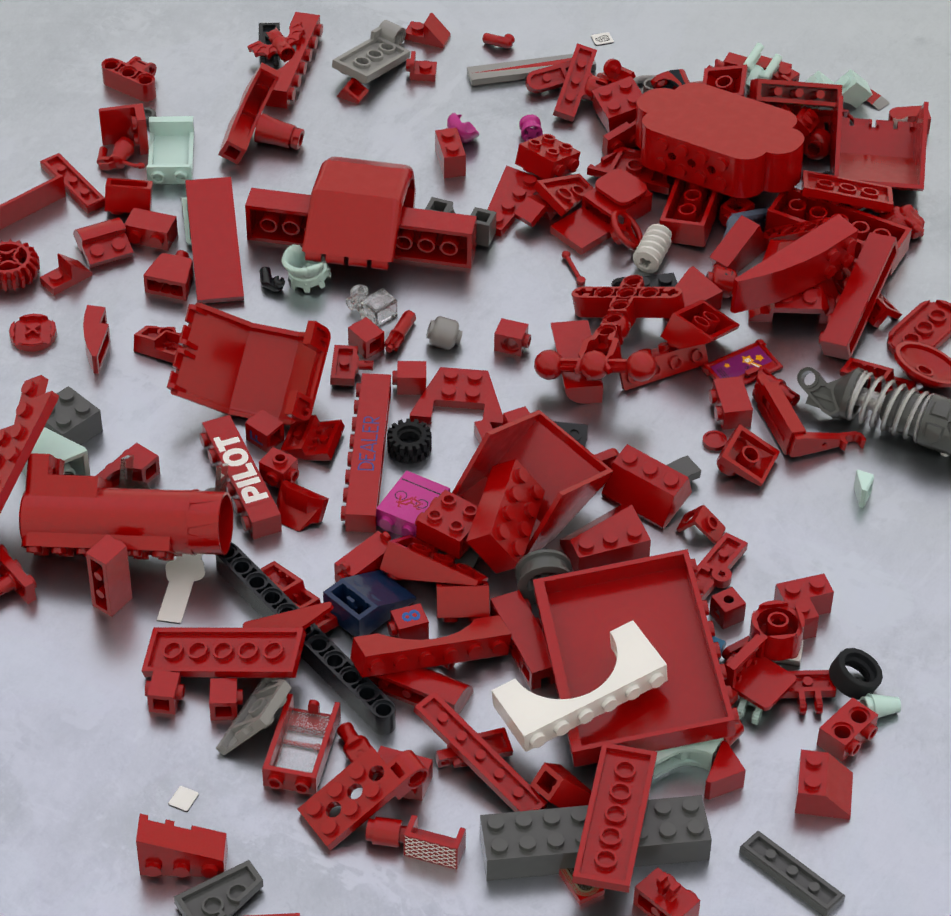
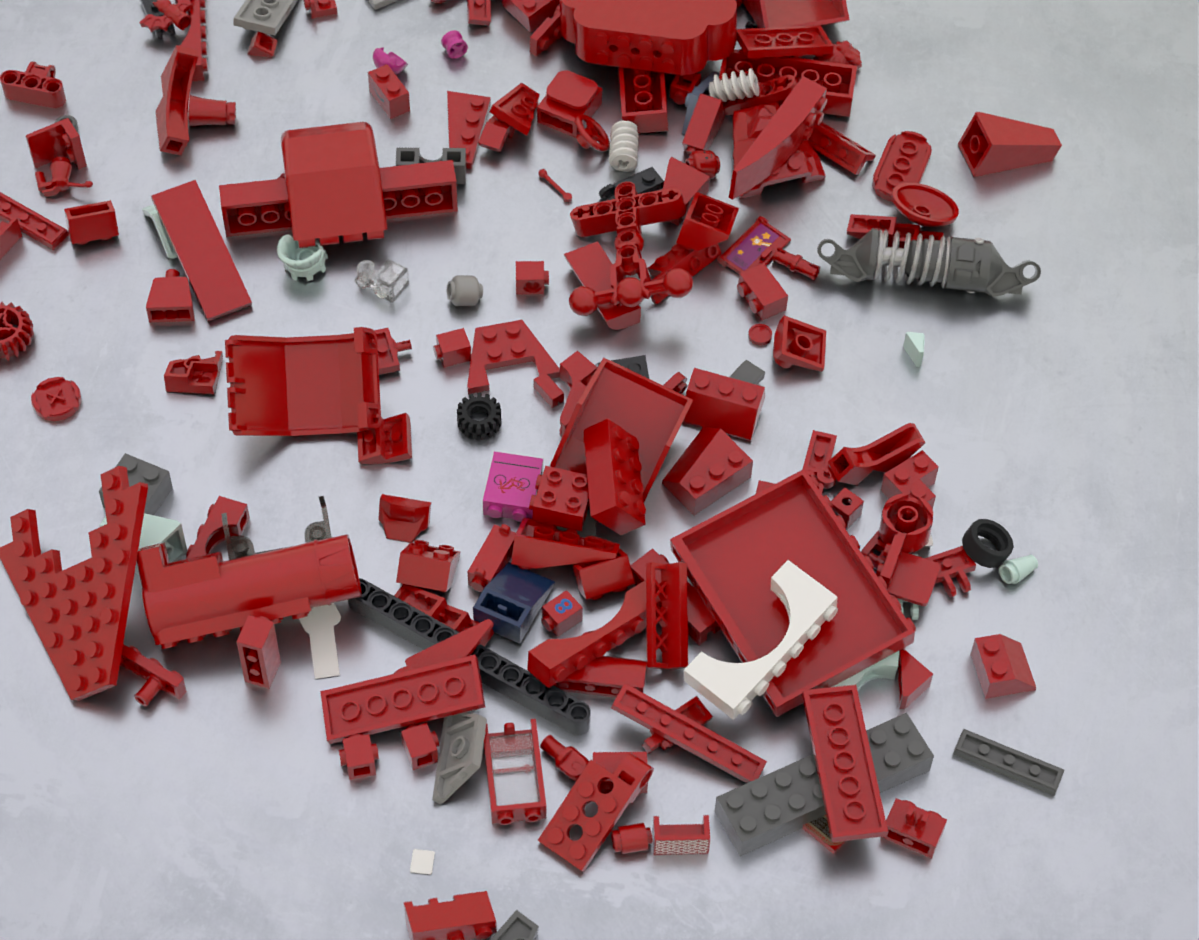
camera: 20 degrees left, 10 degrees up
red slope [40,254,92,296] -> none
red brick [73,217,134,269] -> none
red slope [83,305,111,374] -> none
red piece [124,208,178,251] -> none
light aqua panel [146,116,195,185] -> none
red brick [199,415,282,540] -> none
red brick [245,410,284,453] -> none
black arm [259,267,285,292] -> none
red brick [259,447,299,489] -> none
red brick [341,373,391,533] -> none
red brick [348,317,385,359] -> none
red piece [384,310,416,353] -> none
red brick [515,134,580,180] -> none
dark grey wheel [515,549,572,604] -> none
red slope [530,762,591,808] -> none
red tile [550,206,613,255] -> none
red wing [587,146,670,195] -> none
red bracket [676,504,726,544] -> none
red hinge [752,374,866,457] -> none
red brick [817,697,878,762] -> none
red brick [819,232,899,360] -> none
none -> red slope [396,540,461,592]
none -> red fence [646,562,688,670]
none -> white piece [709,68,759,102]
none -> red arch [828,423,926,485]

